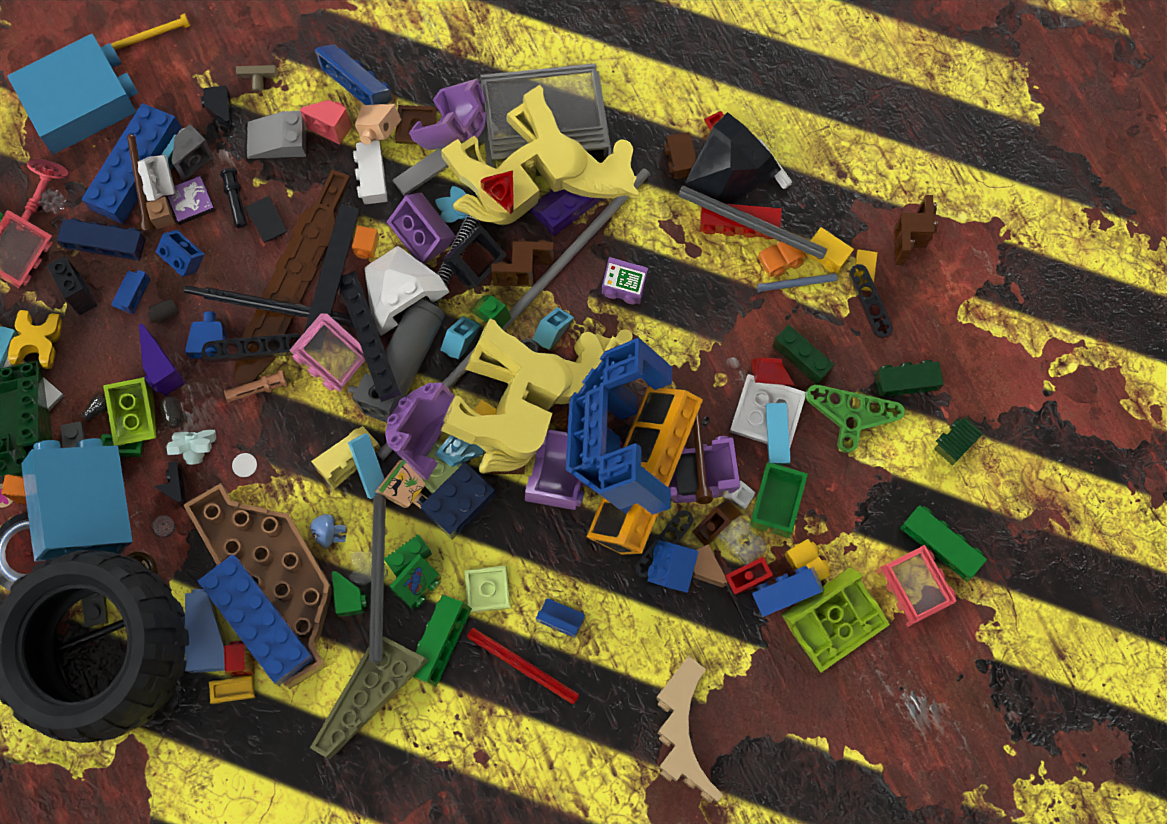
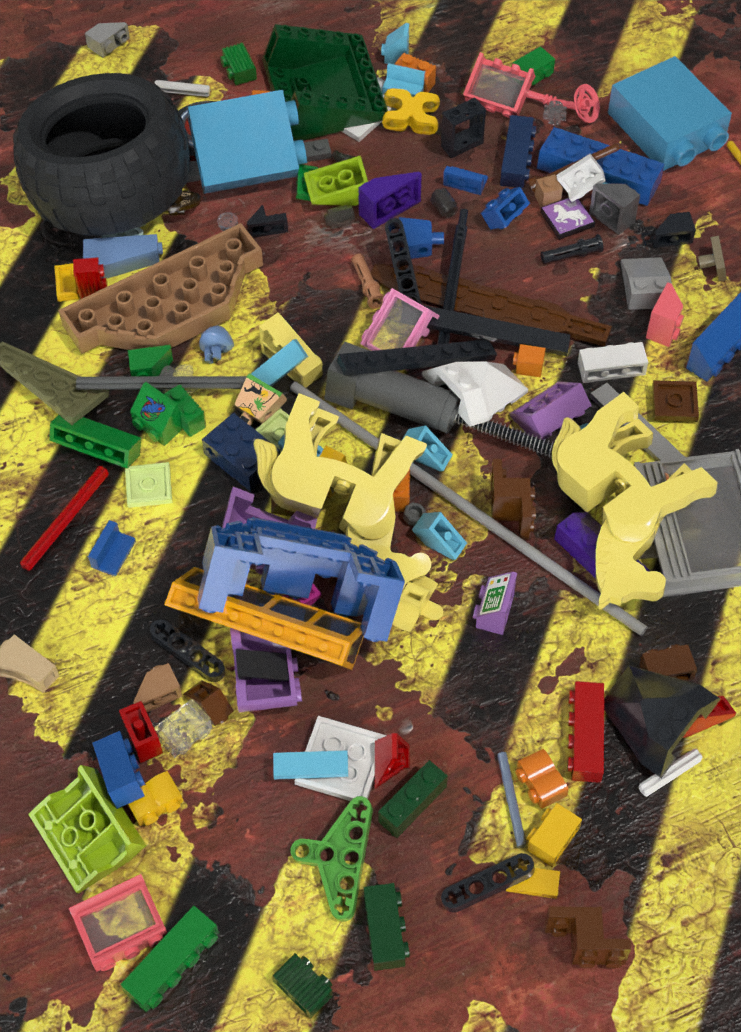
camera: 90 degrees right, 15 degrees down
light aqua plant [166,430,216,464] -> none
blue brick [198,554,314,686] -> none
white sticker [232,453,257,477] -> none
black piece [246,196,287,243] -> none
light nougat torso [355,104,401,145] -> none
medium lavender cylinder [385,383,455,480] -> none
medium lavender cylinder [409,79,486,150] -> none
black window [442,225,507,290] -> none
green slope [470,295,512,329] -> none
red slope [481,170,514,215] -> none
blue brick [647,540,699,593] -> none
dark grey axle [679,186,827,259] -> none
reddish brown piece [693,413,713,504] -> none
white slope [724,481,756,510] -> none
green piece [749,462,808,538] -> none

